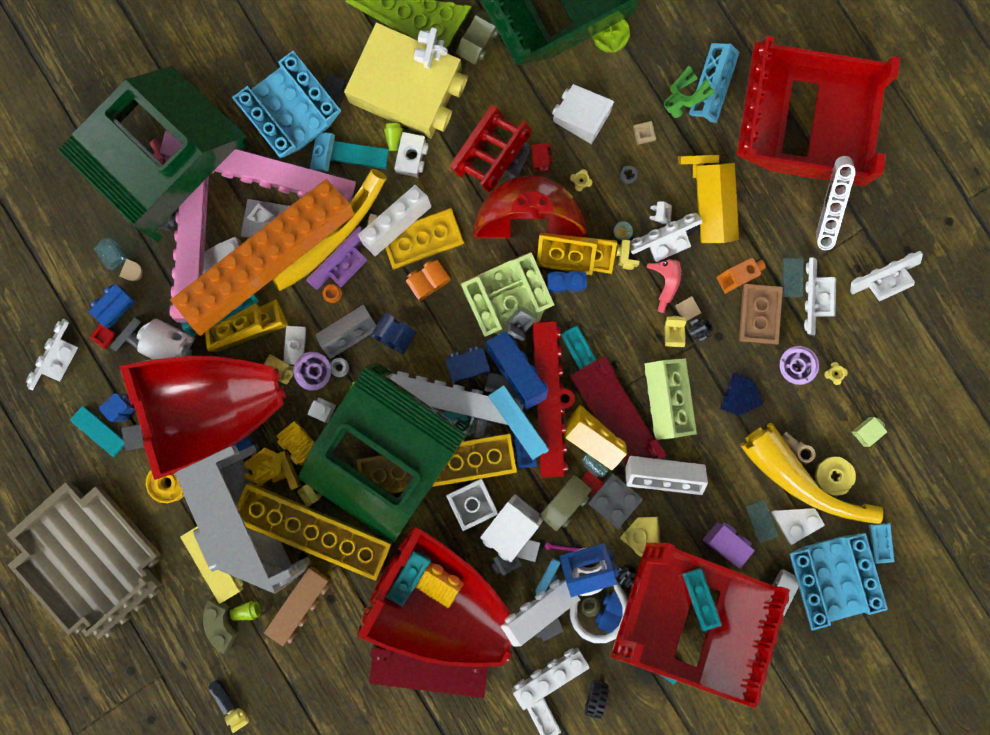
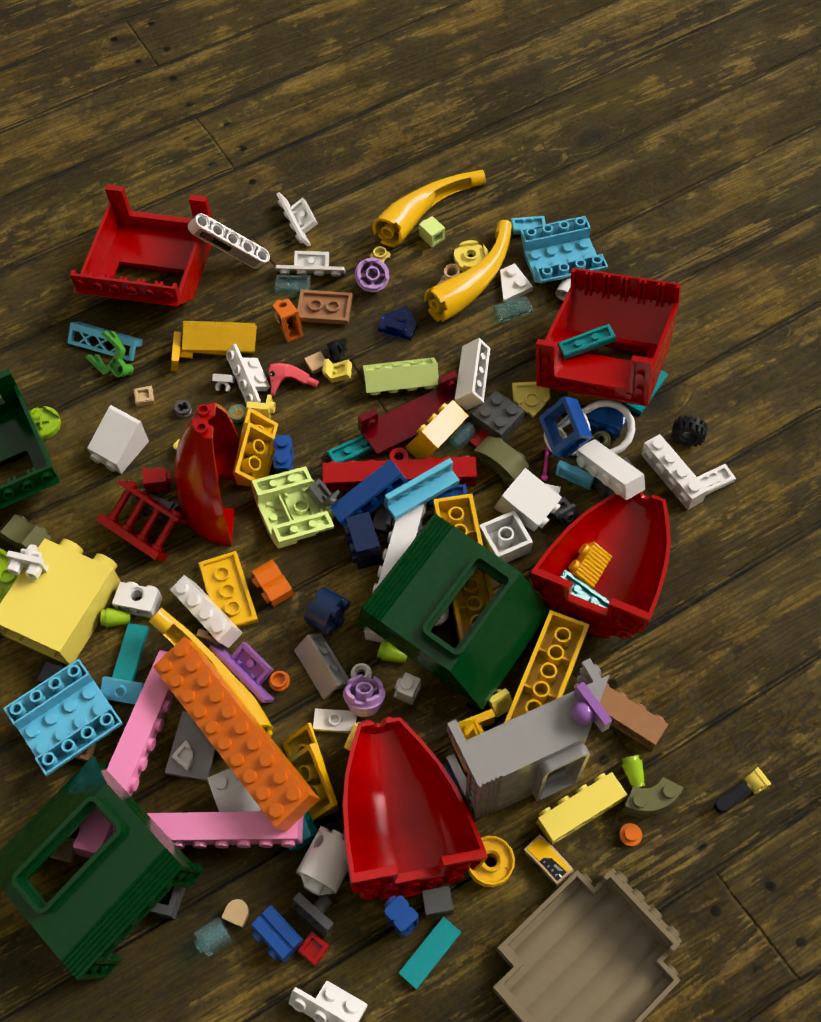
camera: 95 degrees left, 25 degrees down
yellow brick [277,421,315,465] -> none
dark red bracket [369,644,488,698] -> none
medium lavender brick [702,522,755,569] -> none
none -> yellow brick [372,170,486,247]
none -> slope [524,834,574,886]
none -> medium lavender tile [571,682,612,733]
none -> orange plate [619,823,642,847]

